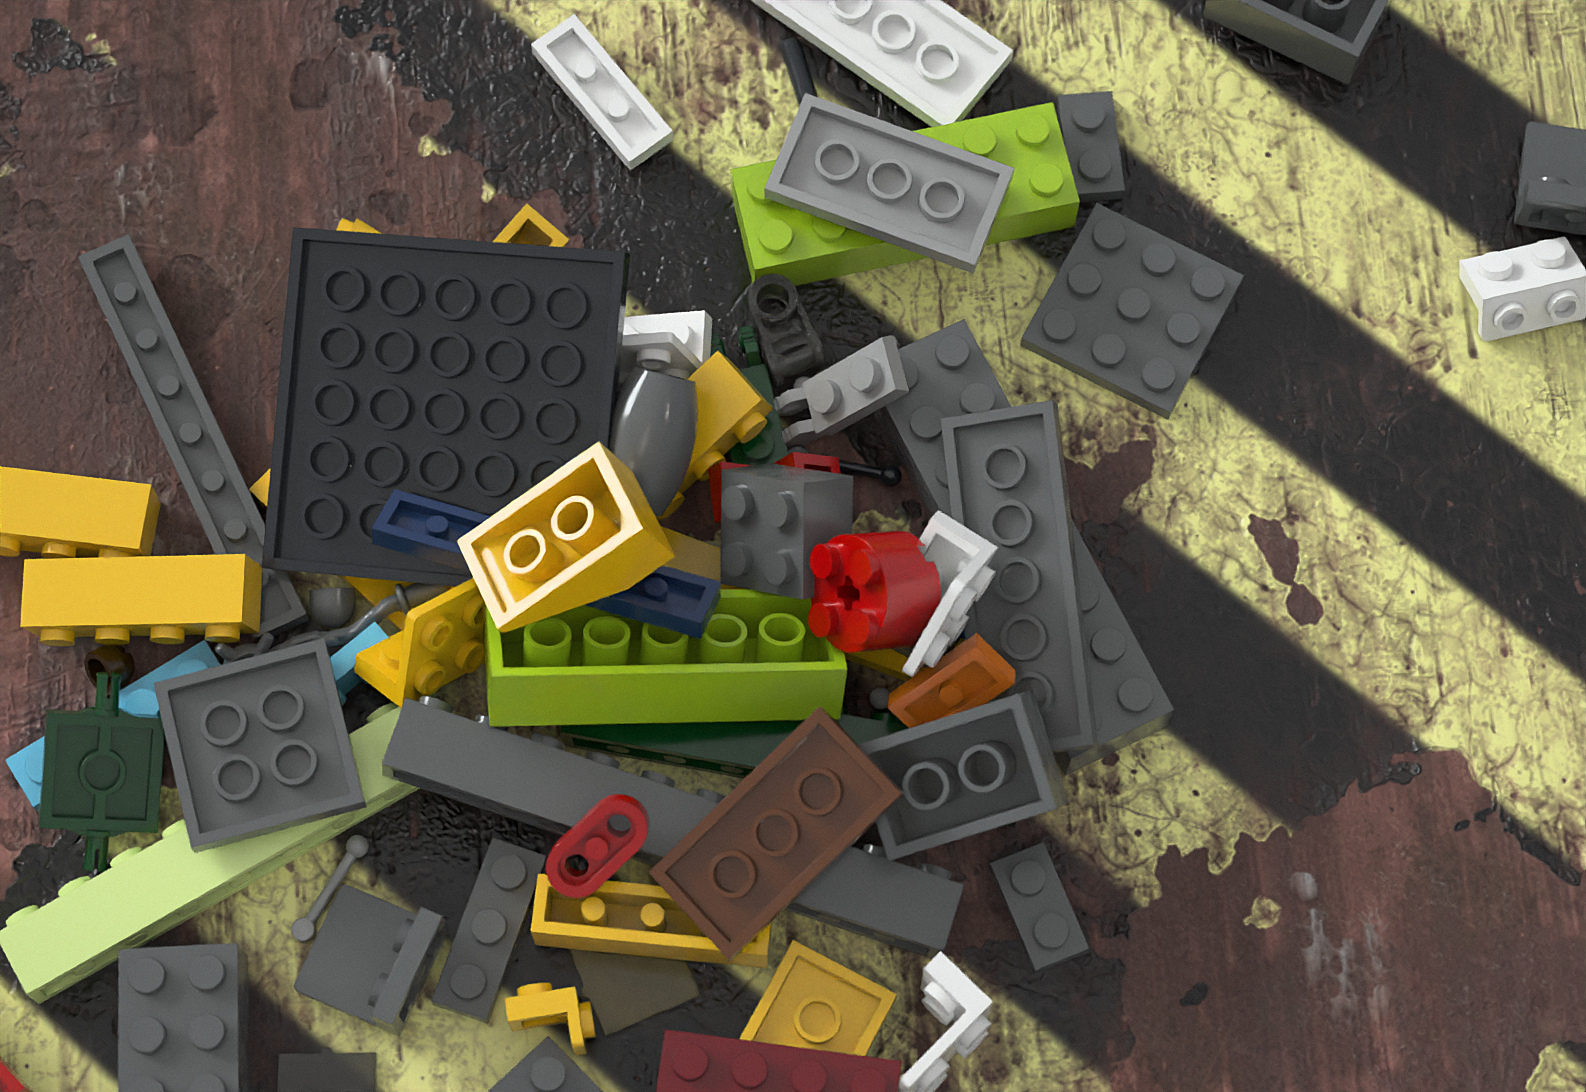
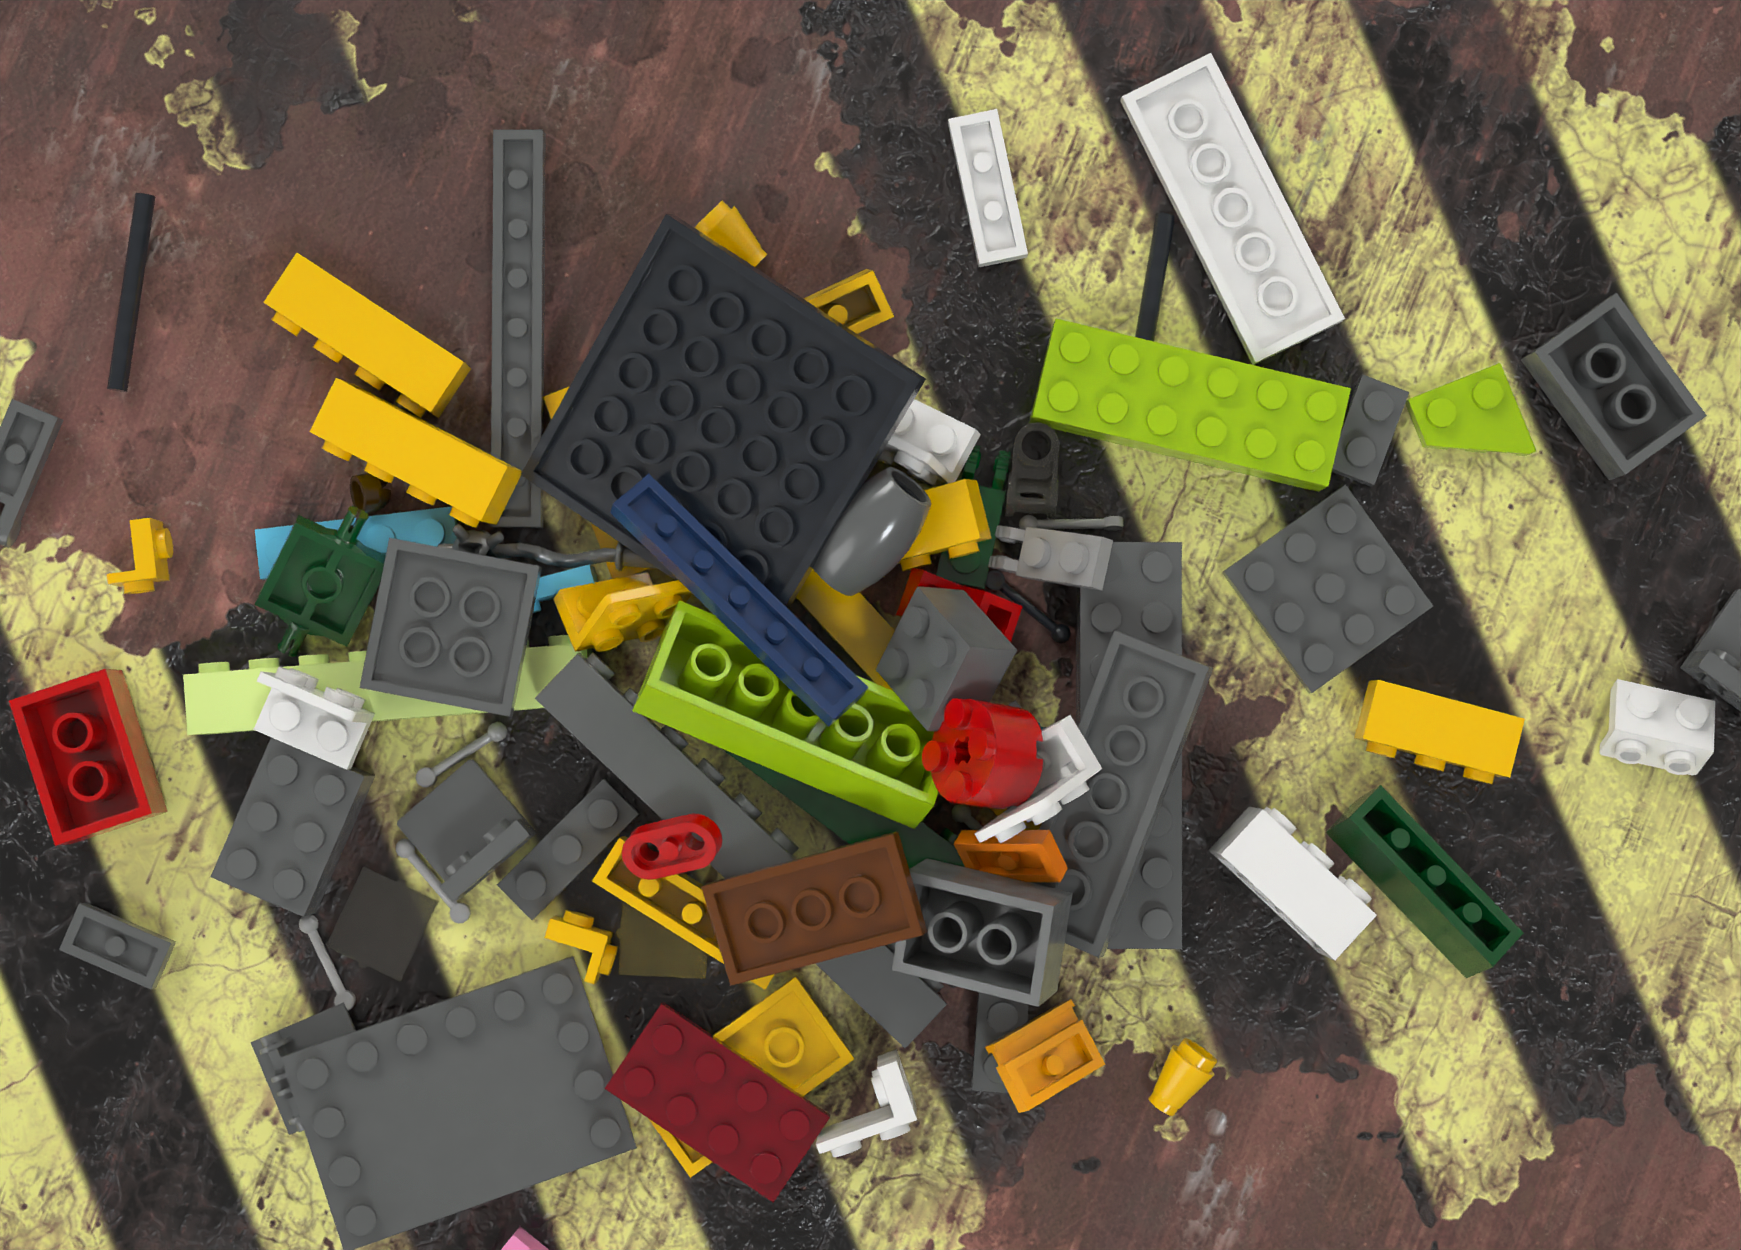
camera: 30 degrees right, 15 degrees up
dark grey hinge [309,588,356,628] -> none
yellow slope [457,442,675,633] -> none
light grey plate [764,93,1014,274] -> none
none -> white bracket [253,666,375,770]
none -> light grey hinge [395,839,471,923]
none -> light orange plate [985,999,1105,1113]
none -> yellow cone [1149,1038,1217,1116]
none -> white brick [1209,807,1377,960]
none -> dark green brick [1325,785,1523,979]
none -> yellow brick [1354,680,1525,784]
none -> lime wing [1405,363,1536,456]

